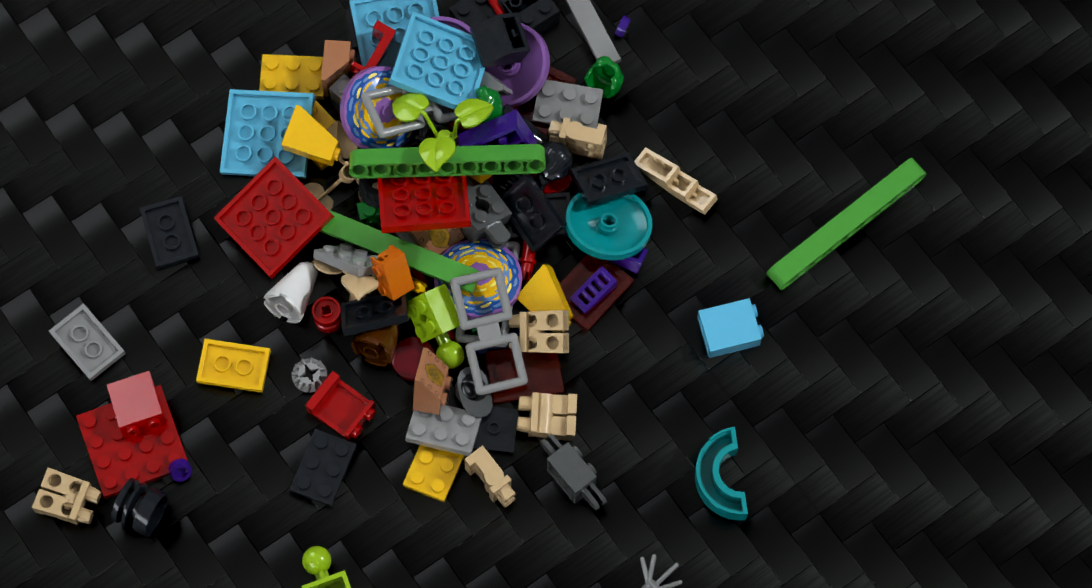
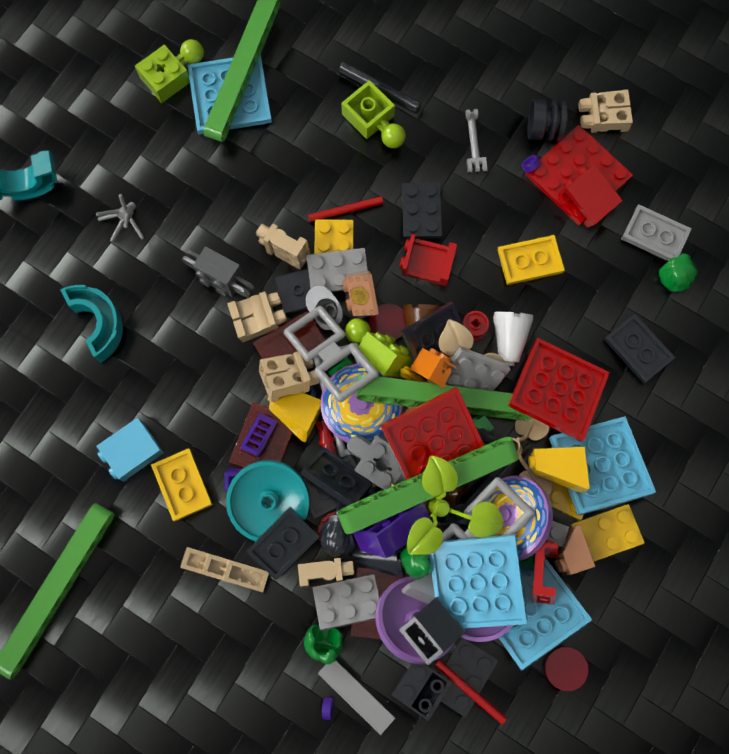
camera: 160 degrees right, 5 degrees up
light grey gear [292,357,327,393] -> none
none -> yellow plate [151,448,213,522]
none -> red bar [308,196,383,222]
none -> light grey hinge [466,109,487,173]
none -> green hair [659,254,697,292]

